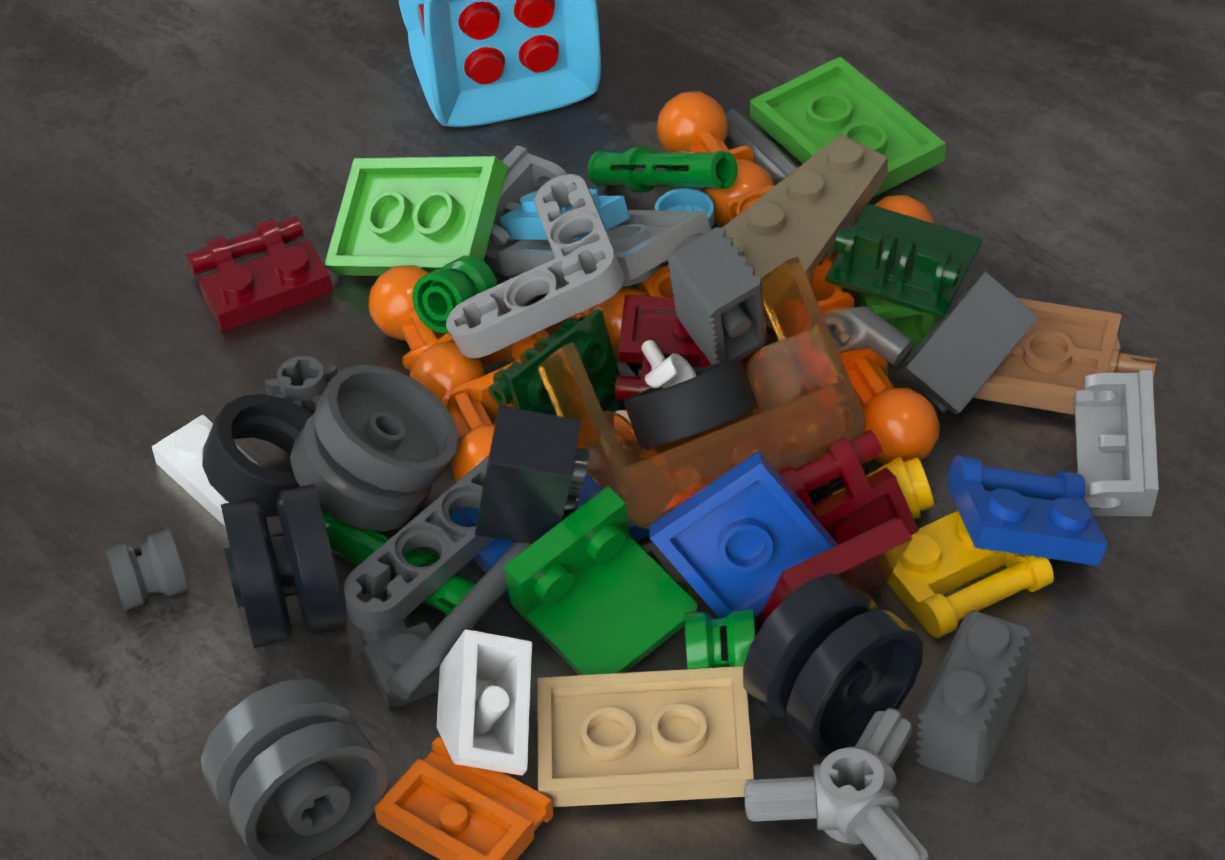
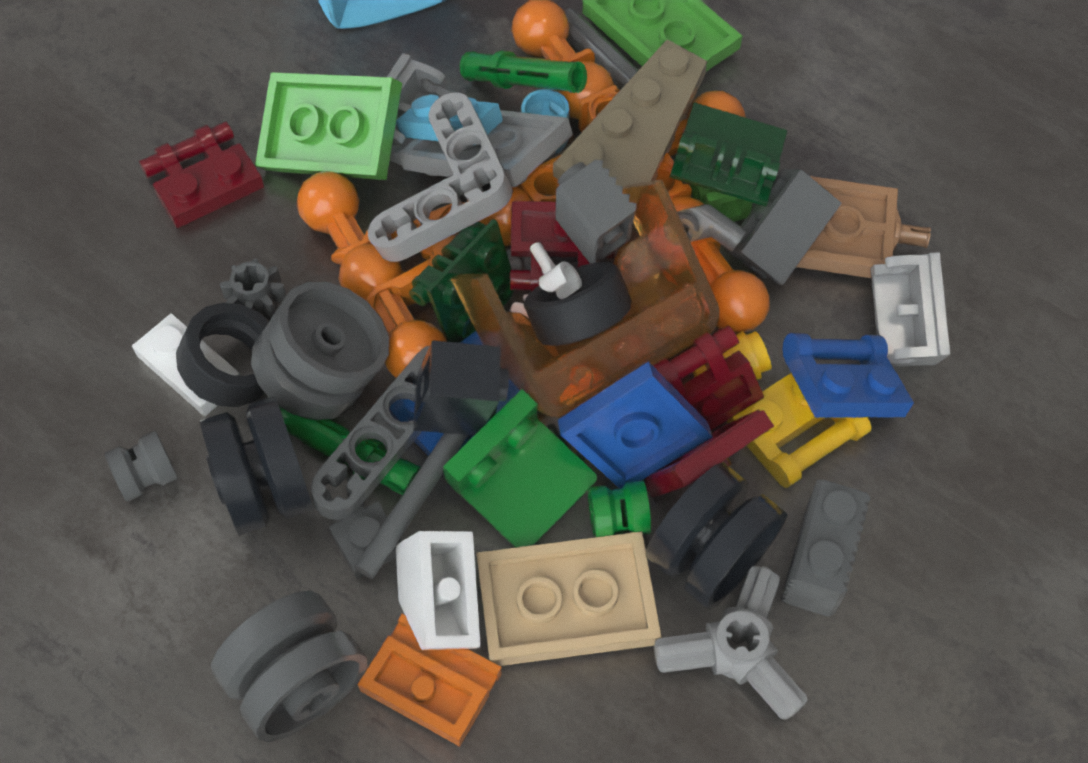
camera: 10 degrees left, 15 degrees up
green wheel [412,255,498,333] -> none

